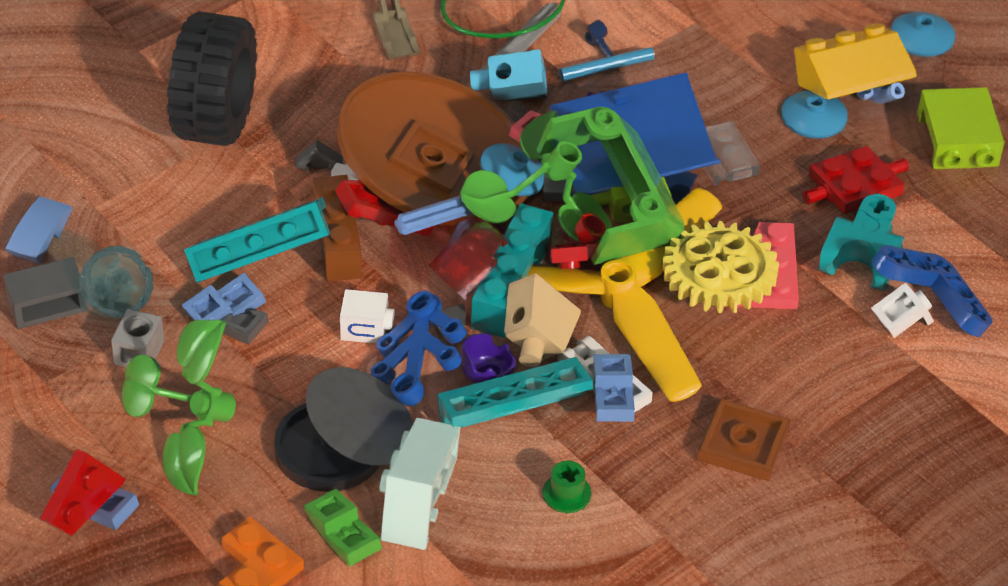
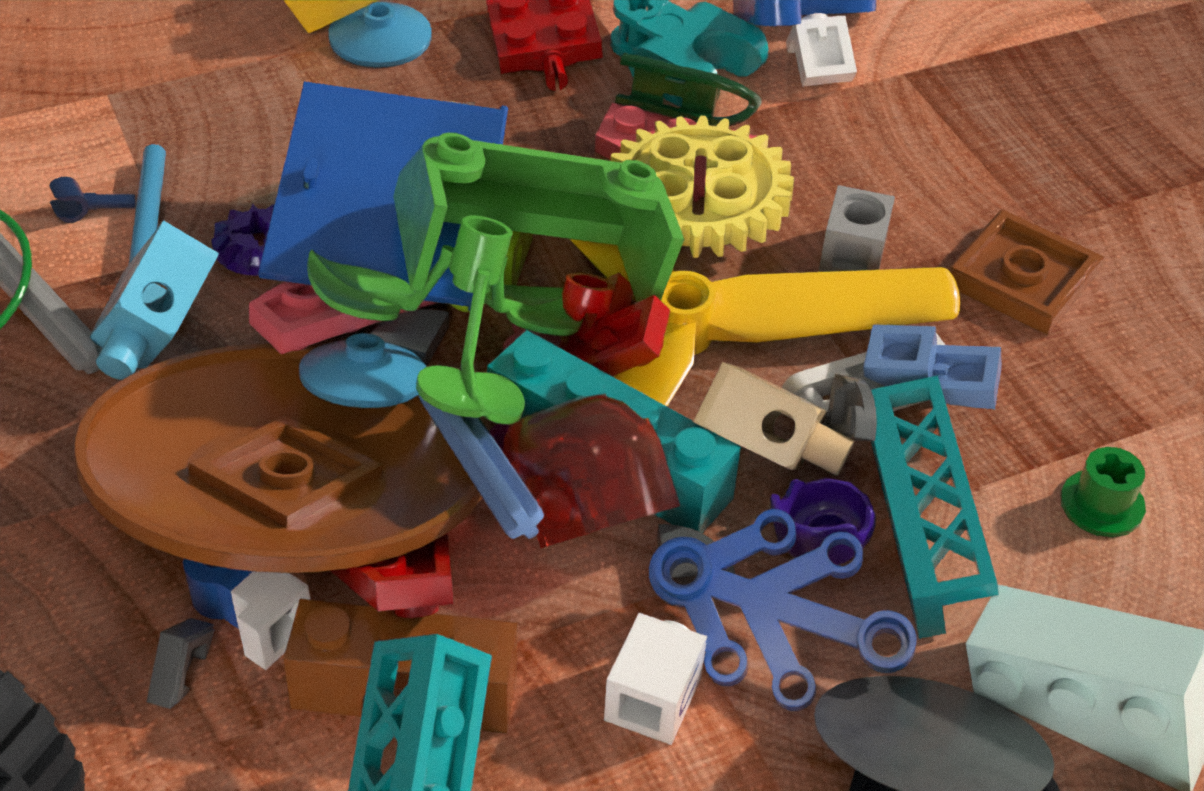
camera: 75 degrees left, 0 degrees up
none -> dark green piece [615,53,762,127]
none -> light grey brick [819,185,895,272]
none -> dark grey tile [826,374,877,441]

